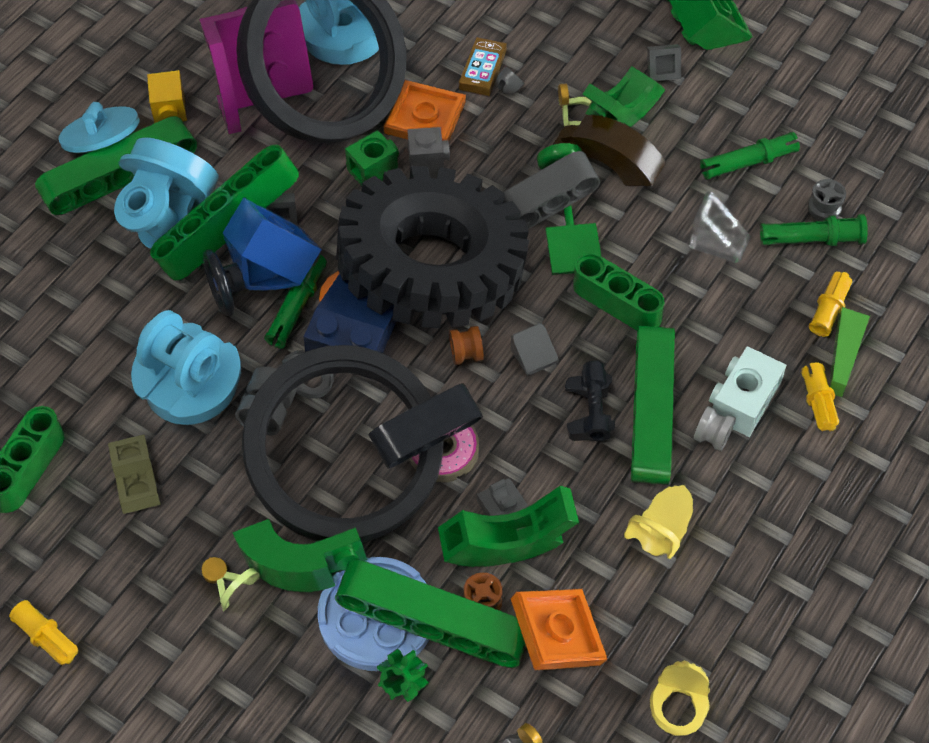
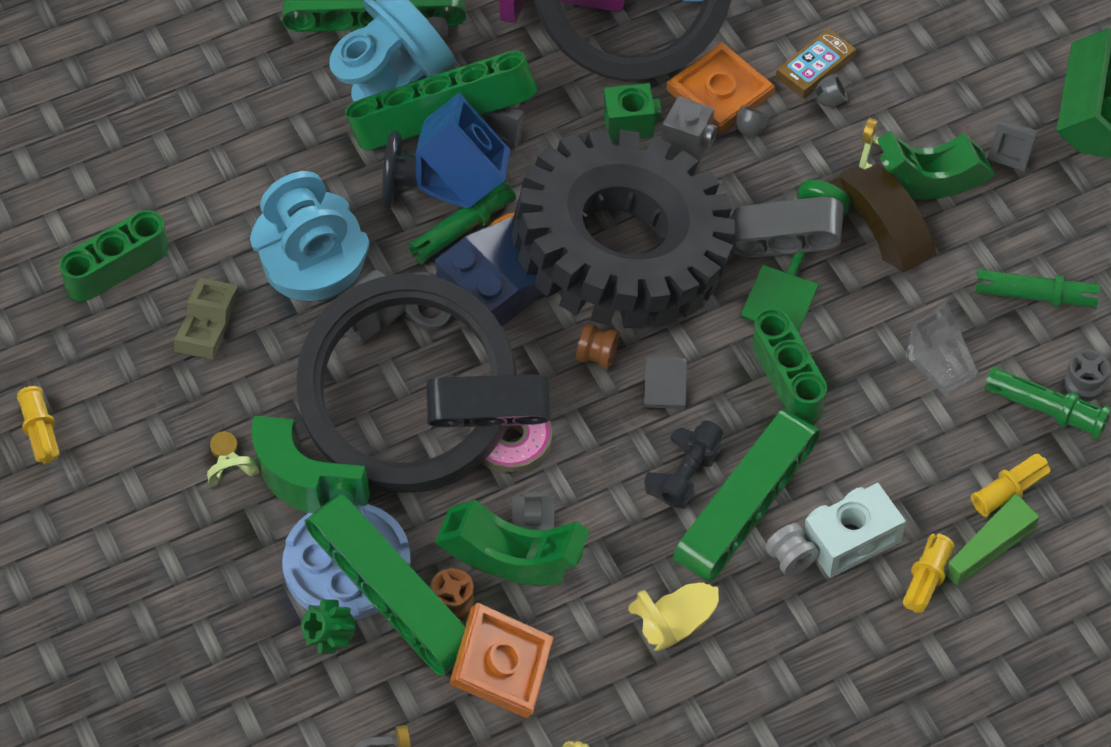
camera: 30 degrees right, 0 degrees up
none -> dark grey hinge [736,105,770,137]

